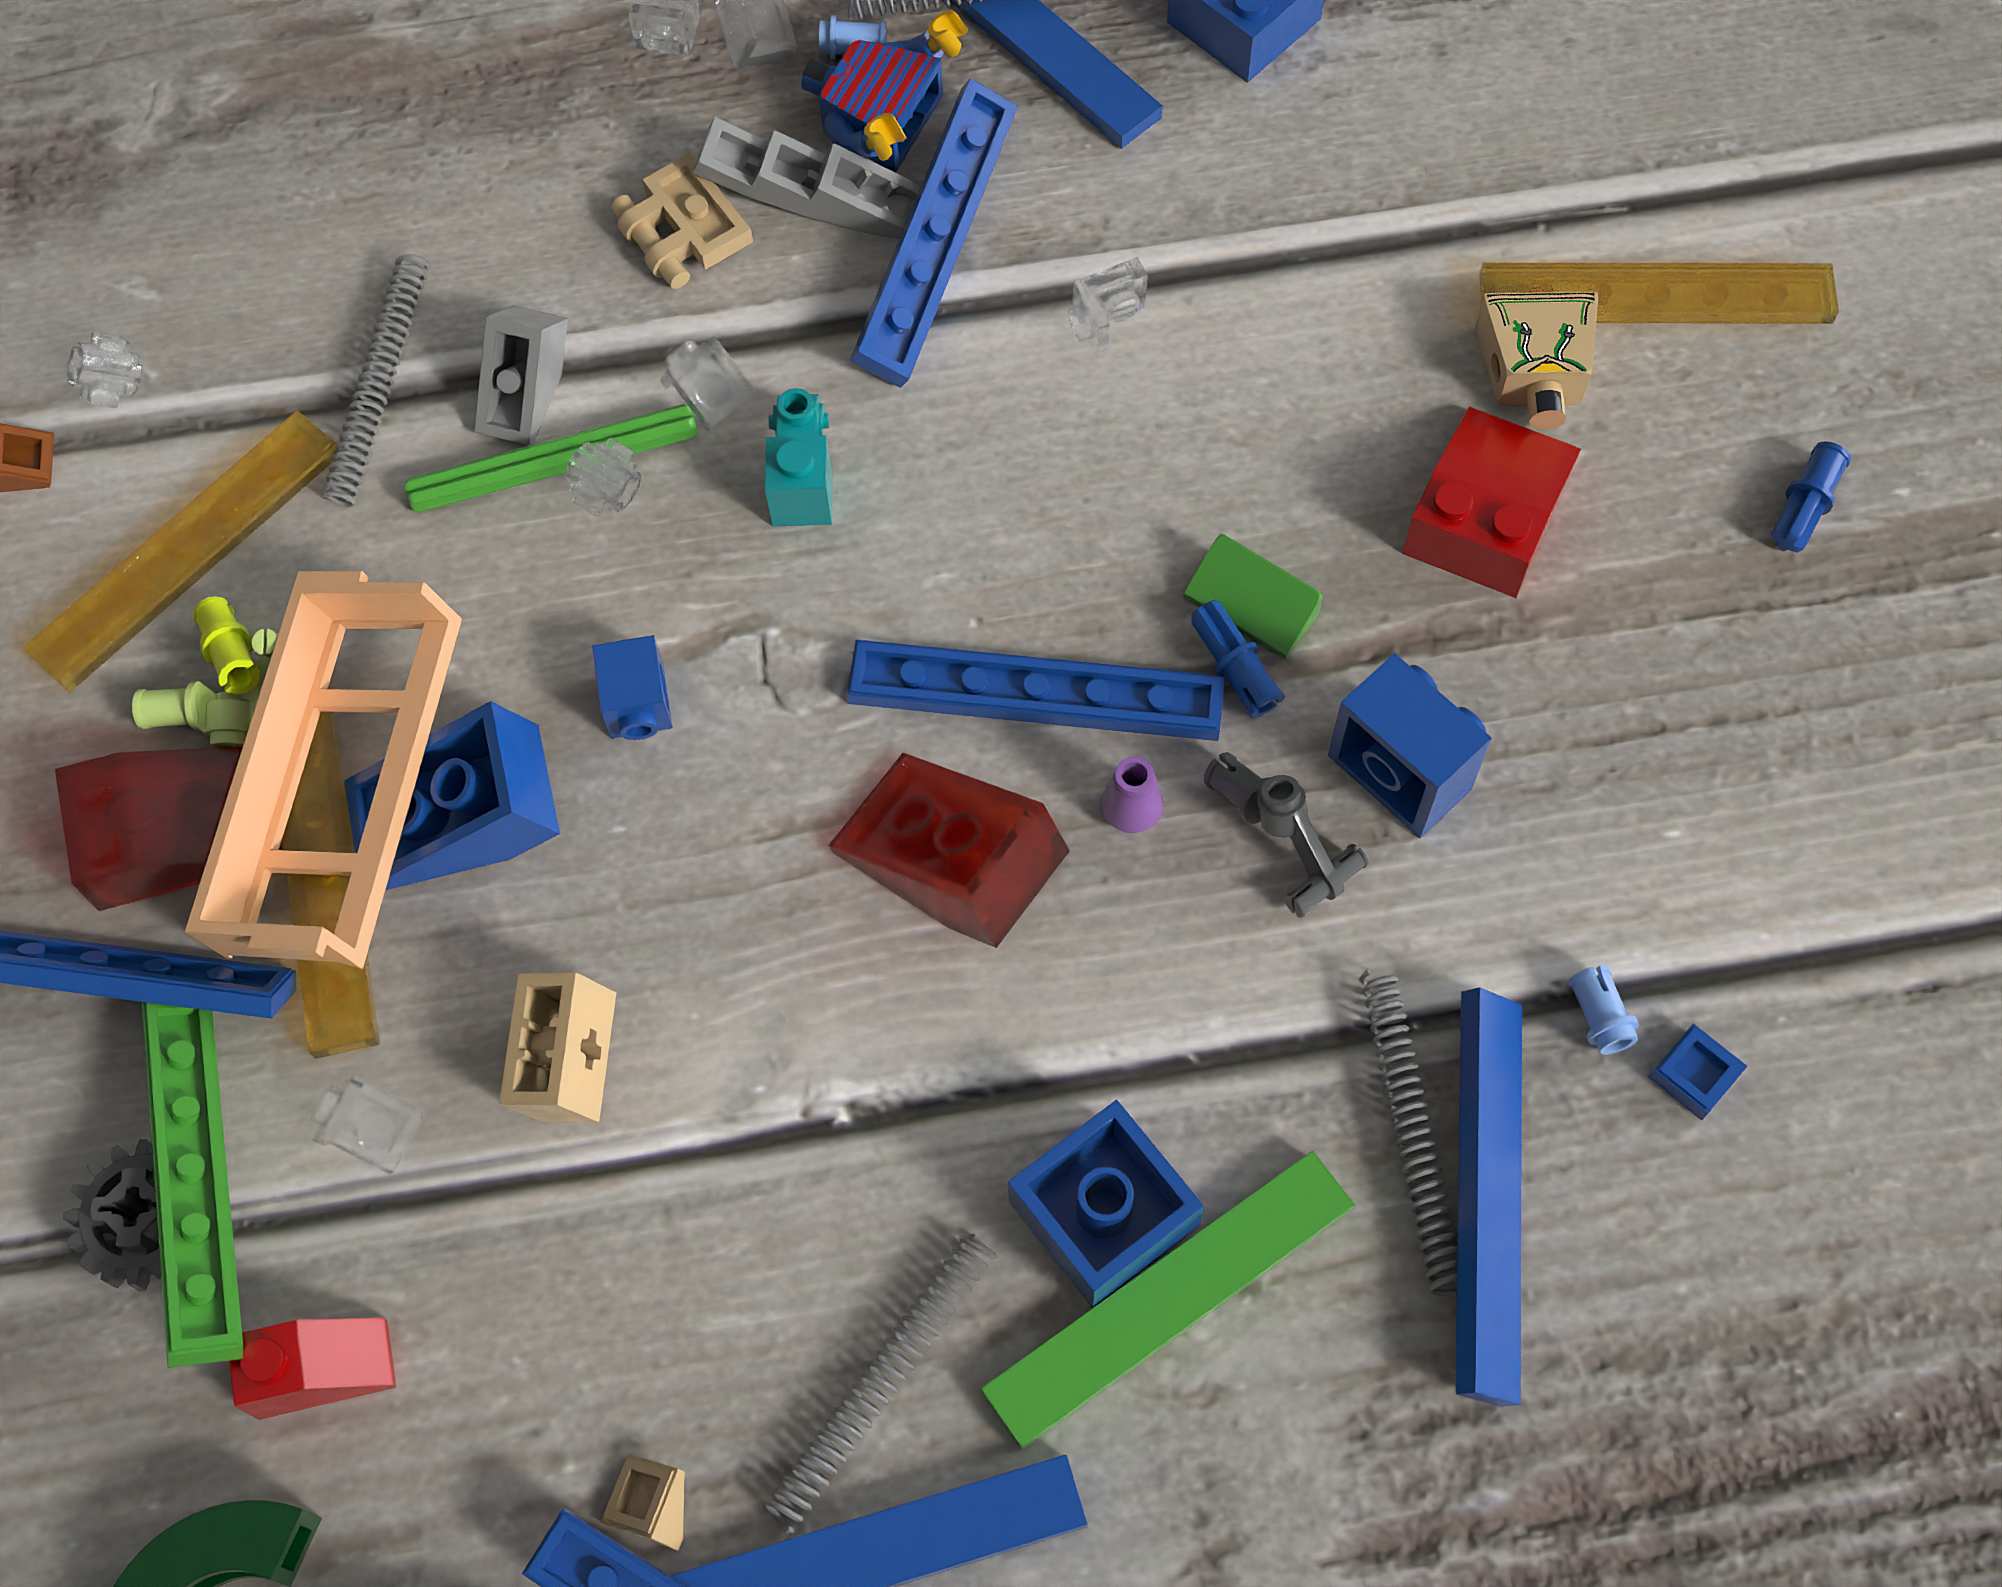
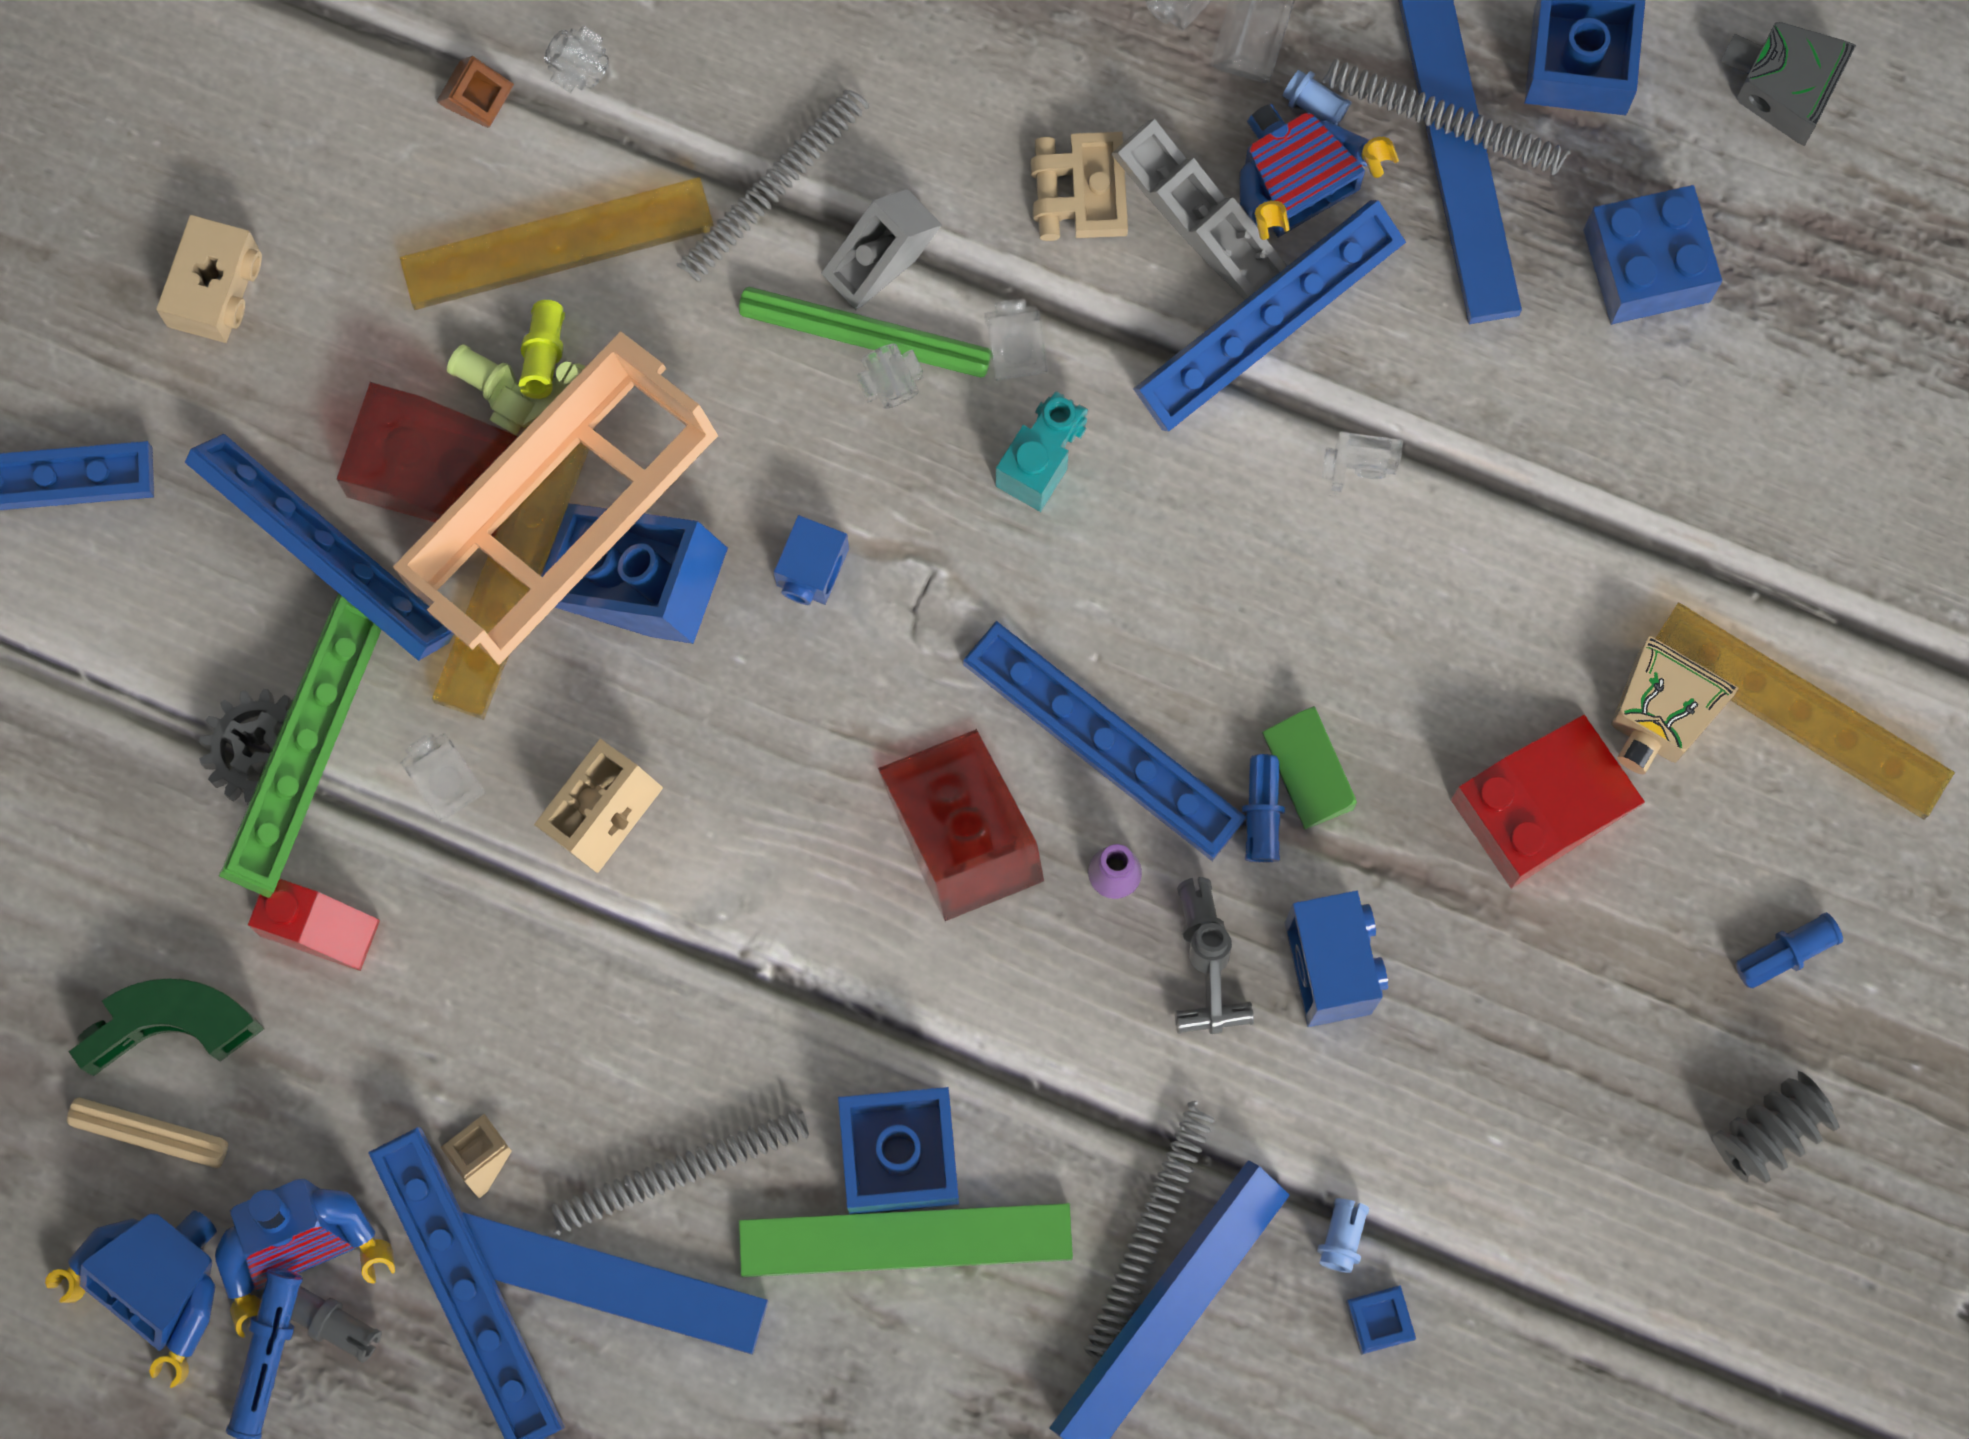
camera: 30 degrees right, 10 degrees up
none -> dark grey piece [1712,1071,1840,1183]

